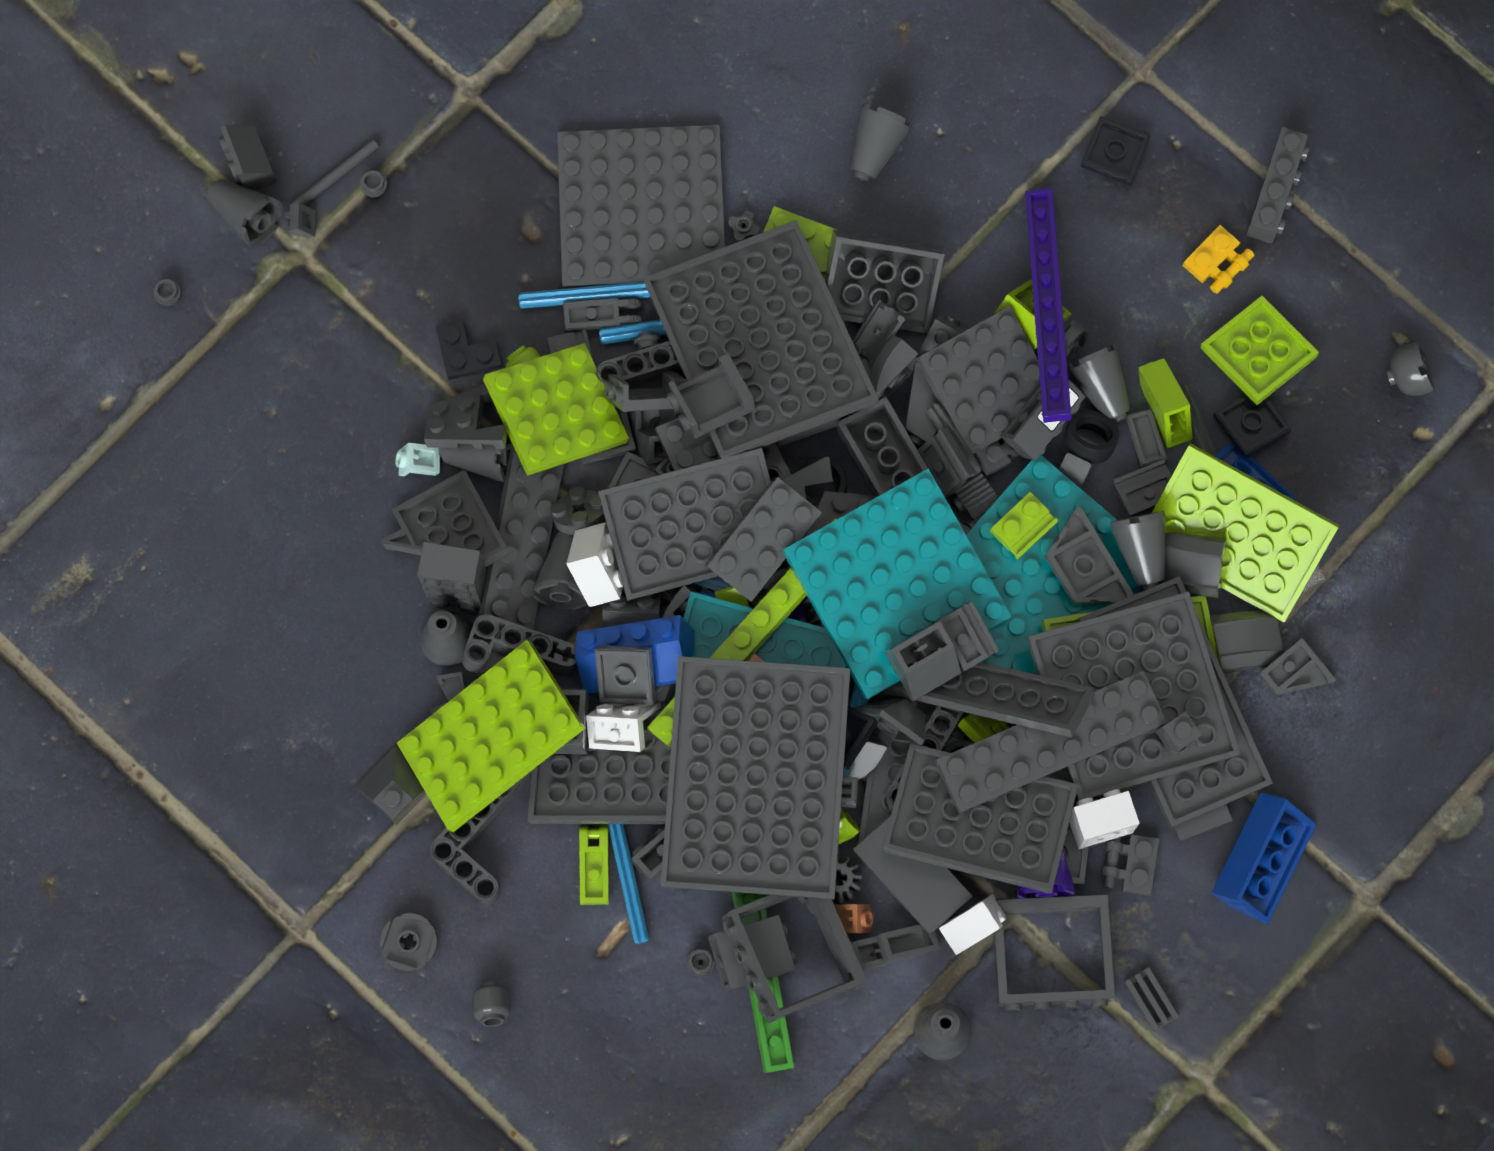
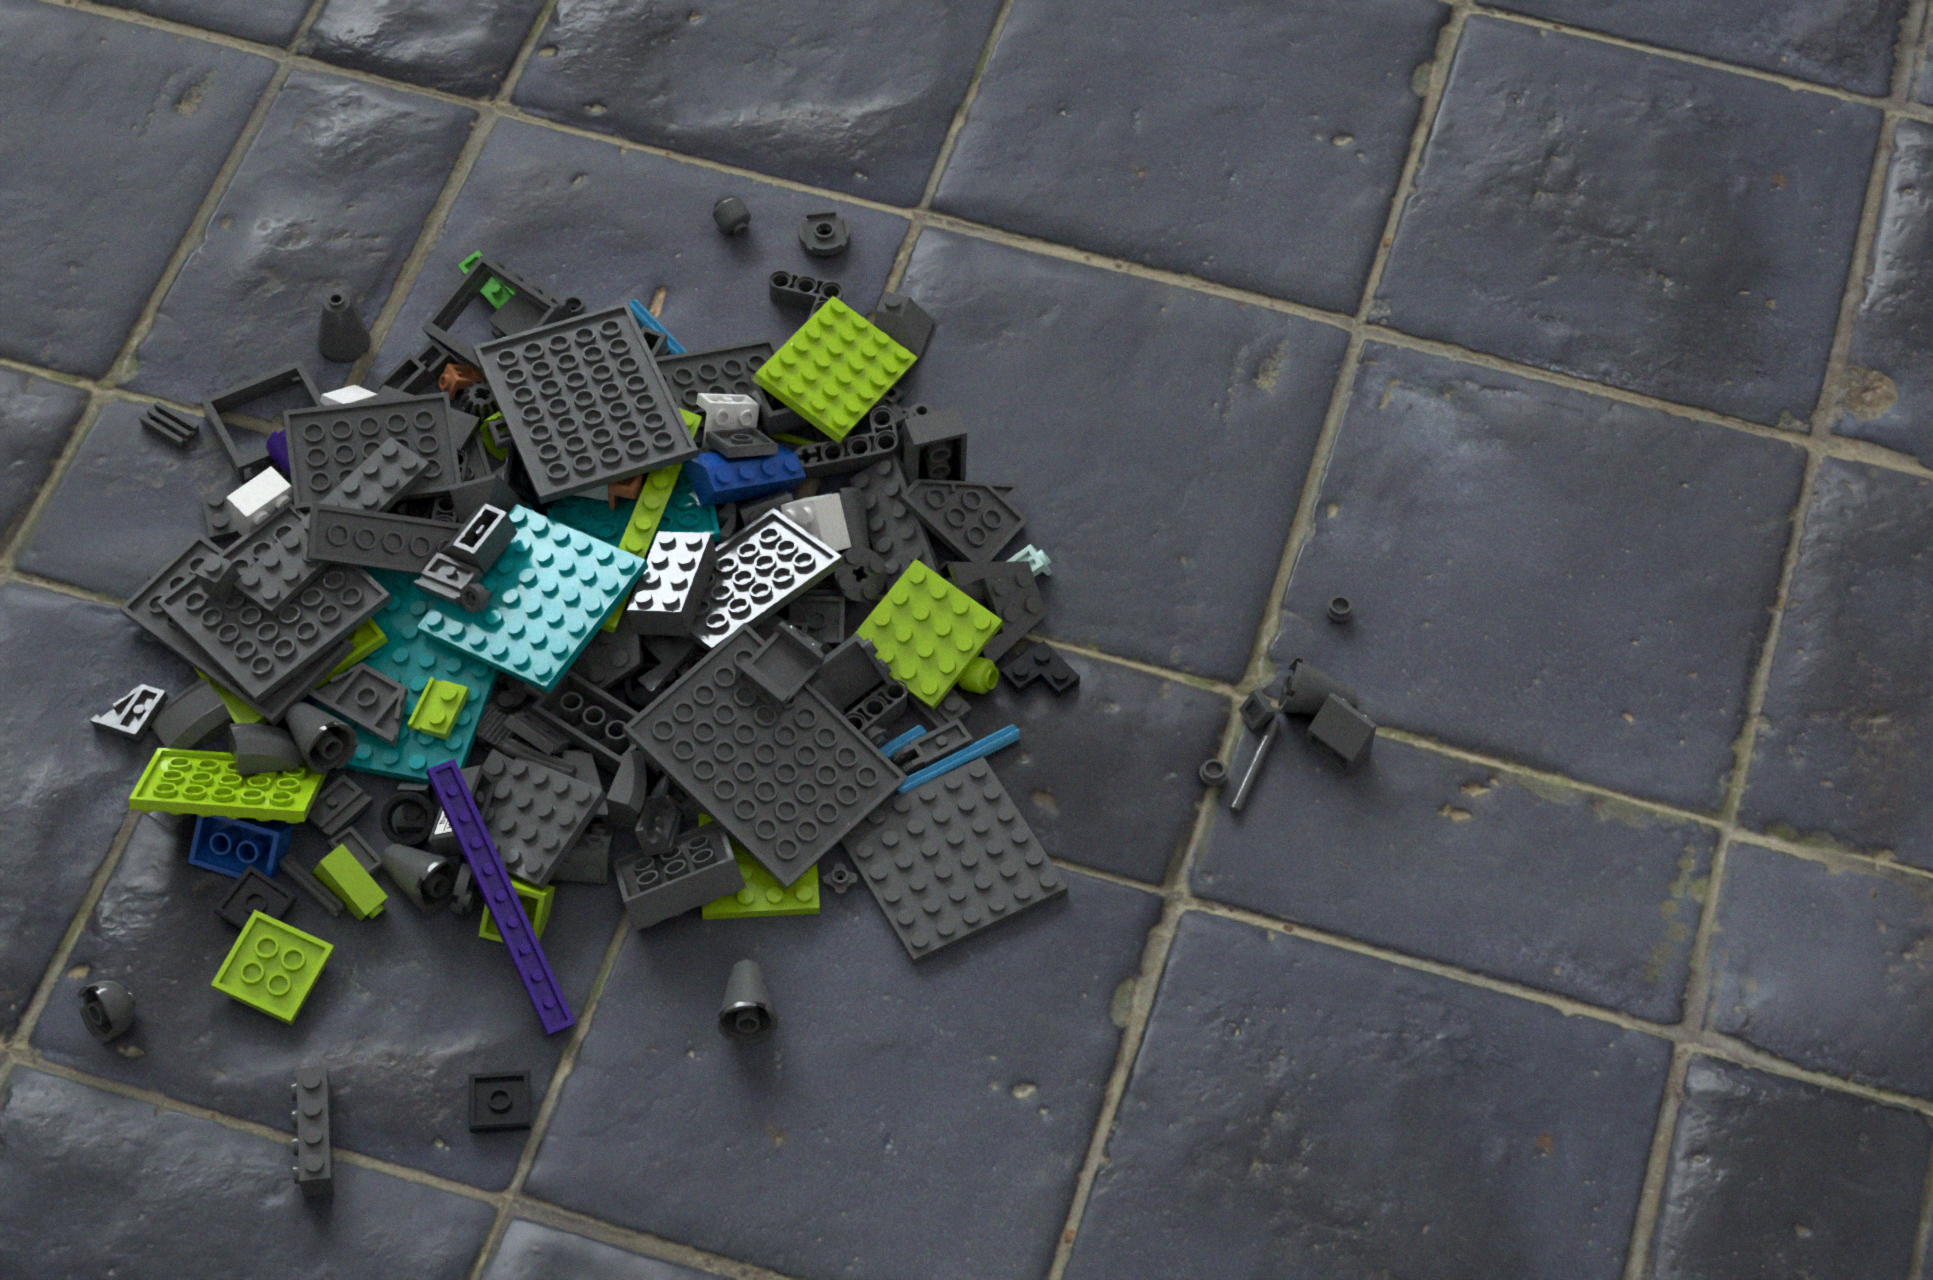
camera: 150 degrees right, 20 degrees down
lime plate [579,825,609,905] -> none
yellow plate [1182,225,1254,294] -> none
blue slope [1211,793,1317,925] -> none
none -> dark grey tile [460,583,491,613]

